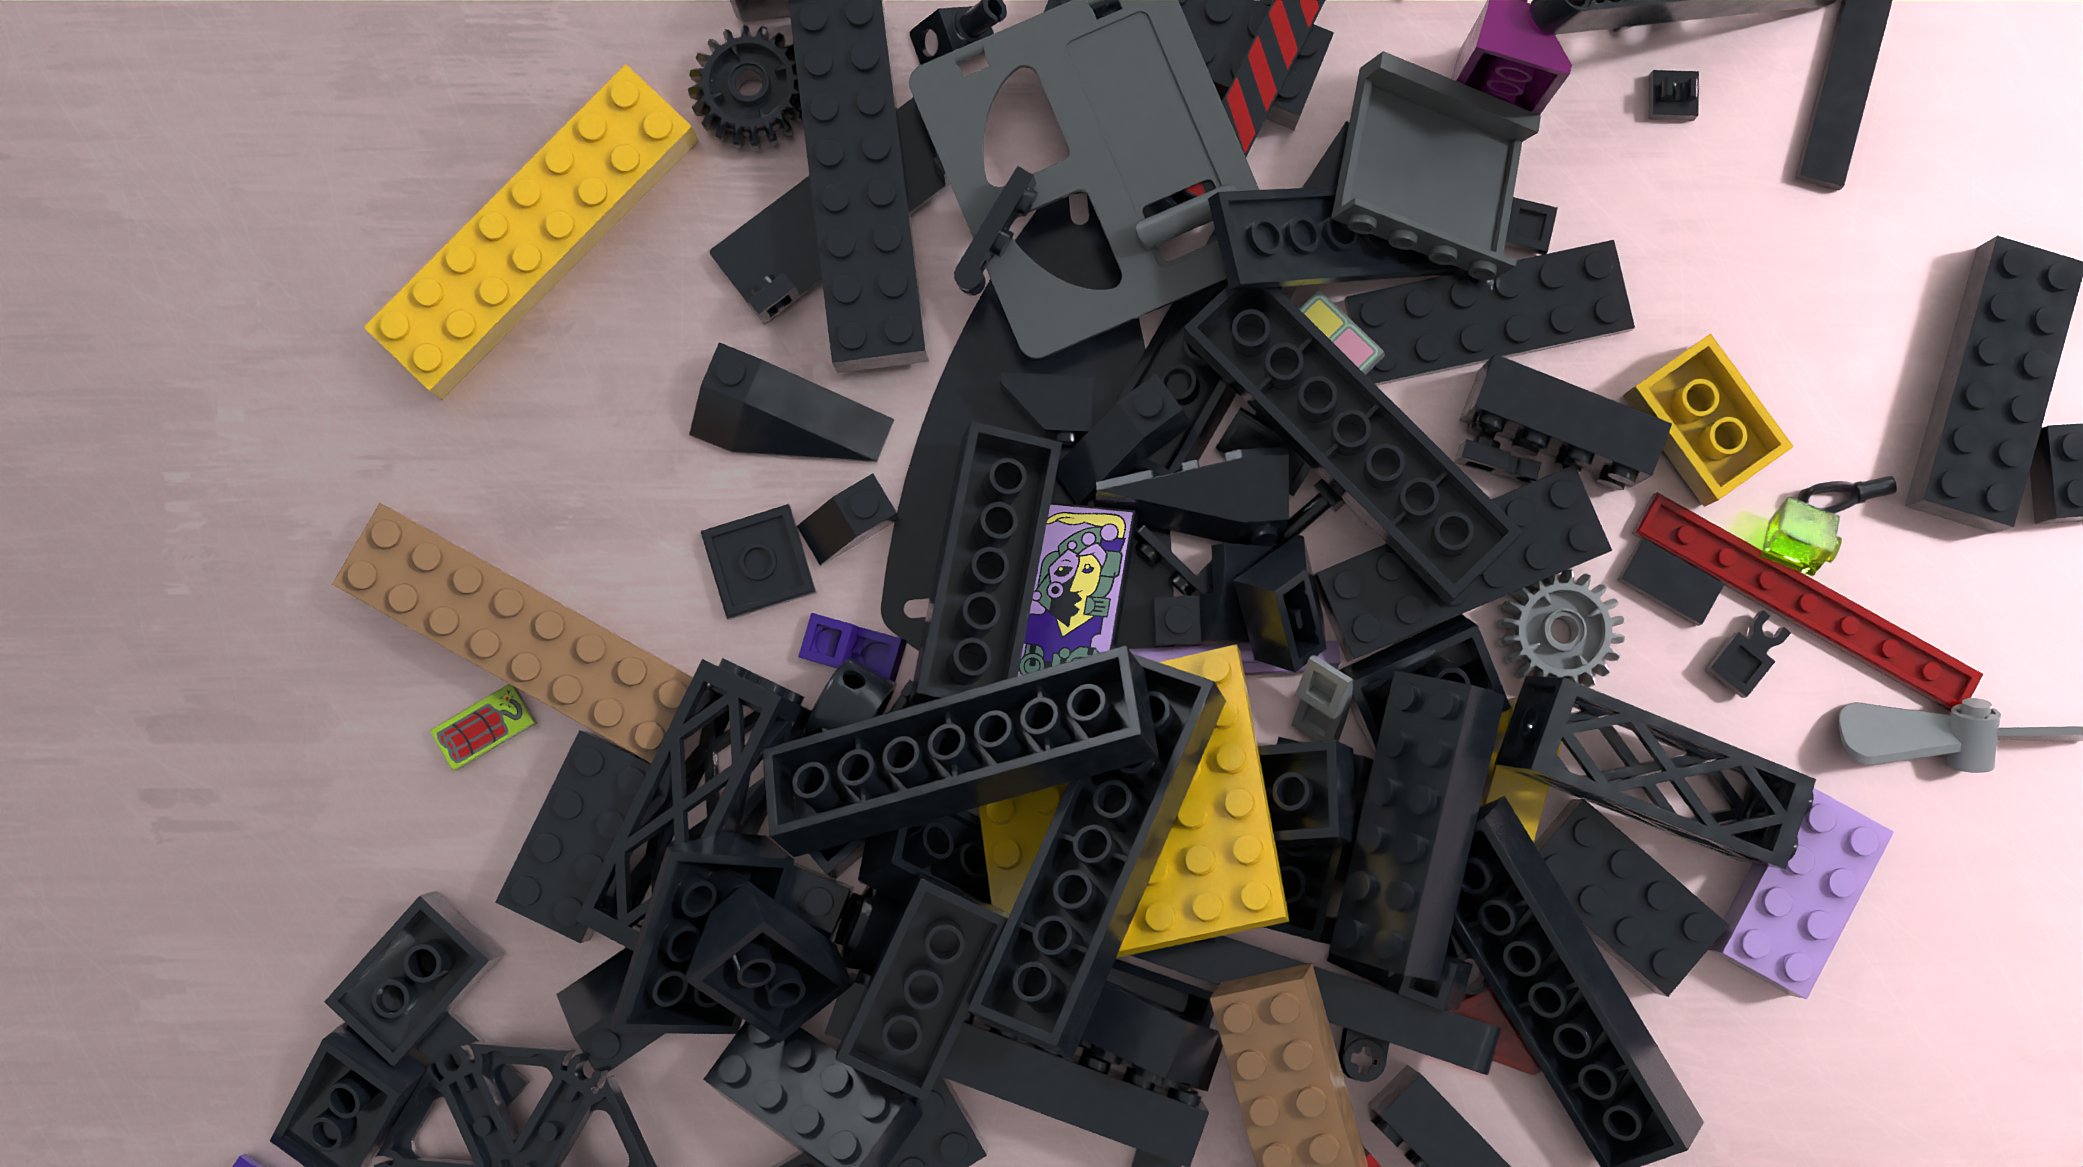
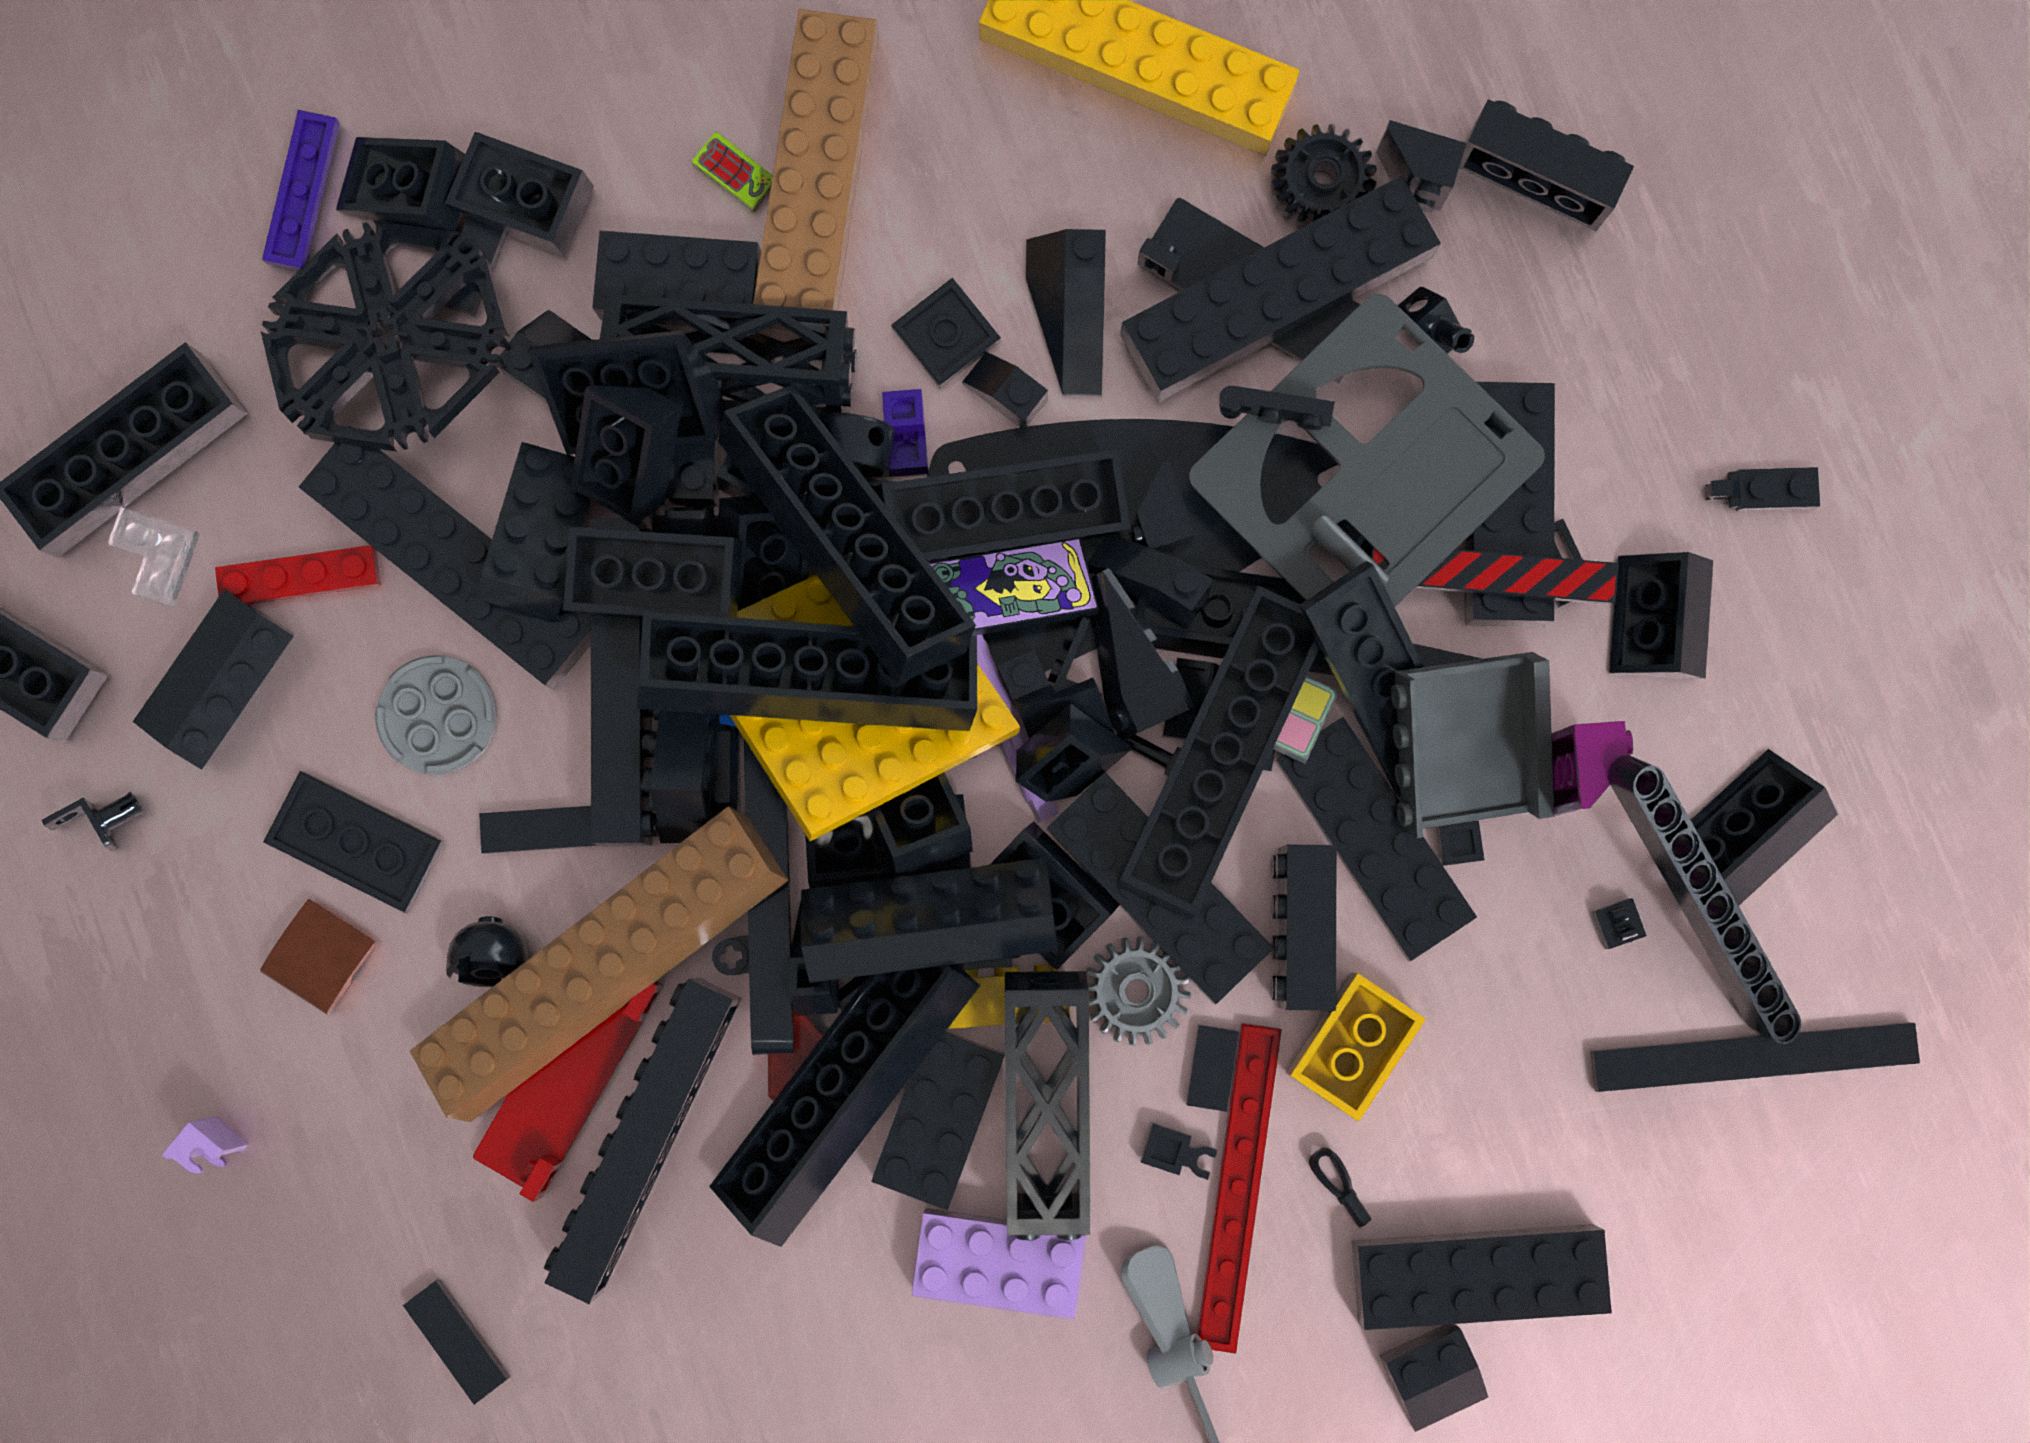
camera: 75 degrees right, 0 degrees up
light grey slope [1291,655,1353,741] -> none
black plate [1454,436,1542,484] -> none
clear neon green brick [1761,496,1842,577] -> none

